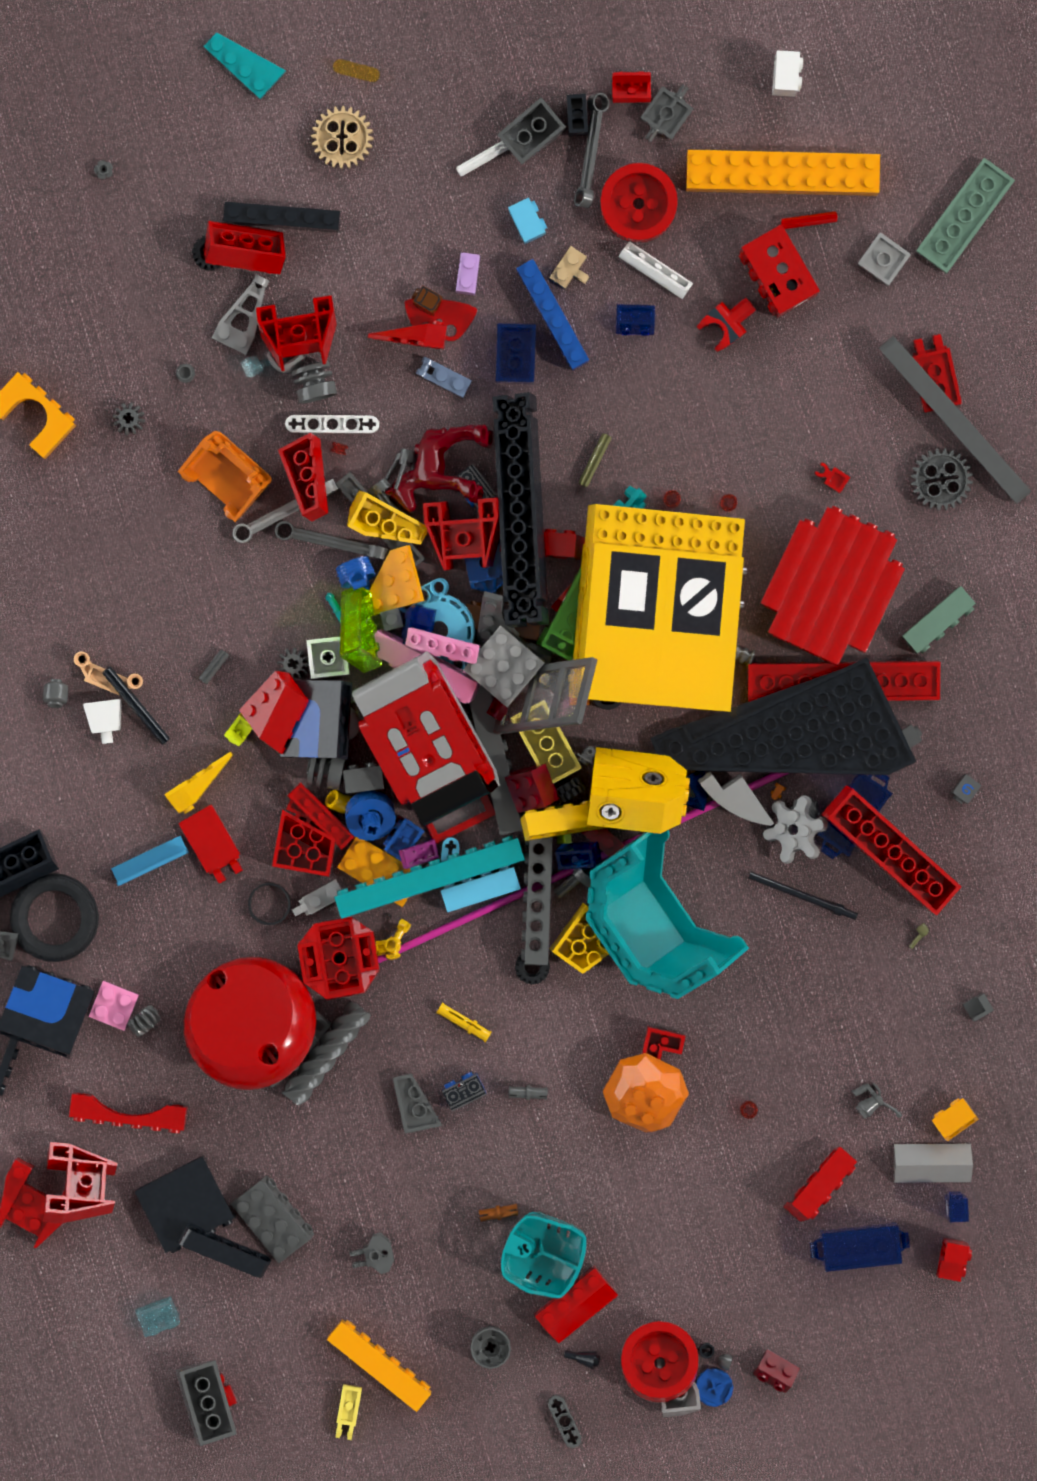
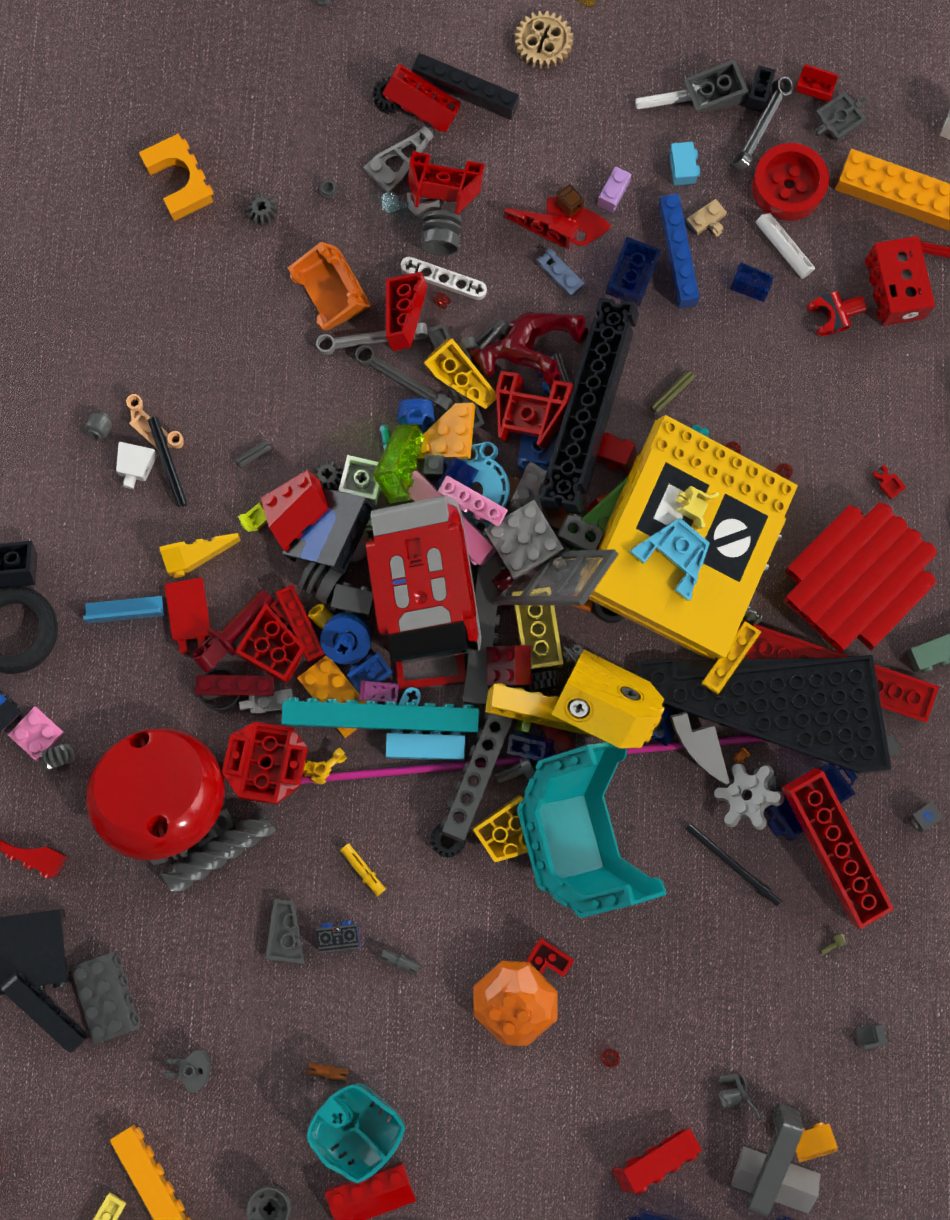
camera: 20 degrees right, 10 degrees down
none -> dark red piece [192,589,274,672]
none -> dark red plate [195,675,275,696]
none -> dark grey brick [557,514,604,550]
none -> medium azure wing [629,518,710,601]
none -> light yellow piece [676,486,719,530]
none -> yellow tile [702,621,761,695]
none -> dark grey beam [747,1103,803,1217]

